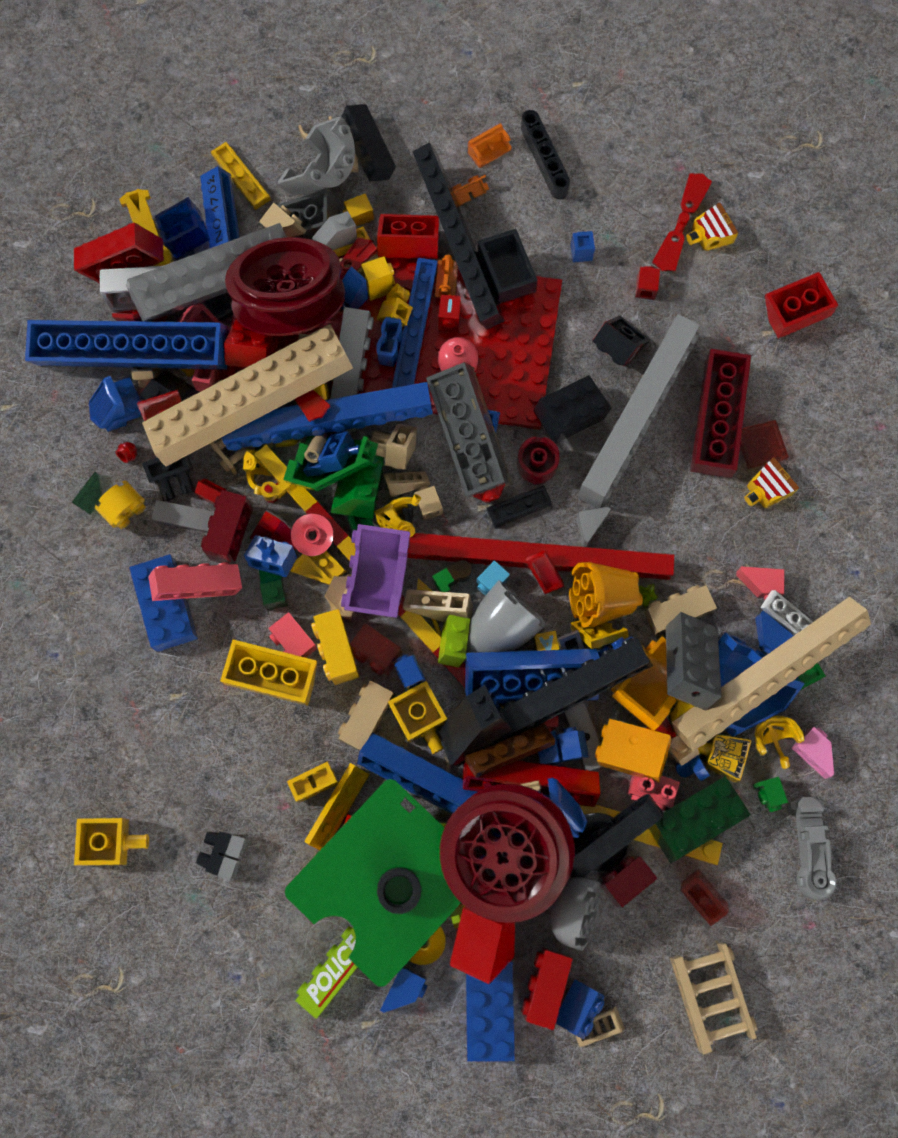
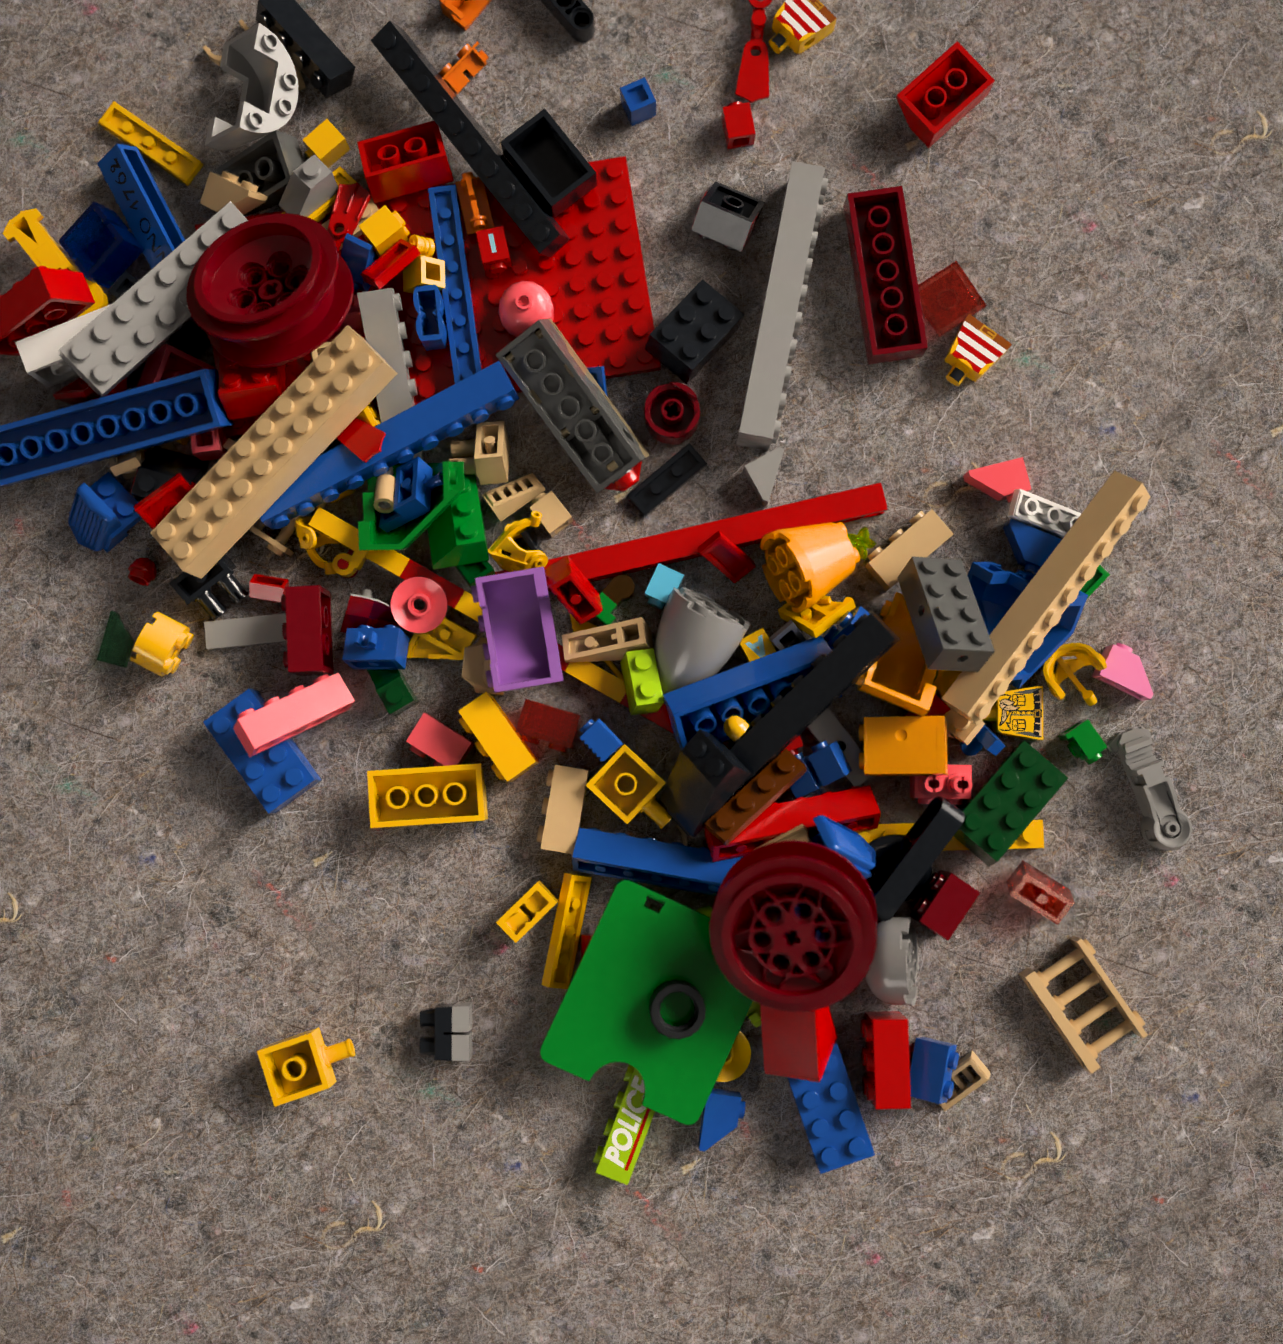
camera: 15 degrees left, 10 degrees up
none -> red tile [360,239,421,290]
none -> red brick [545,556,603,625]
none -> yellow hinge [723,716,749,741]

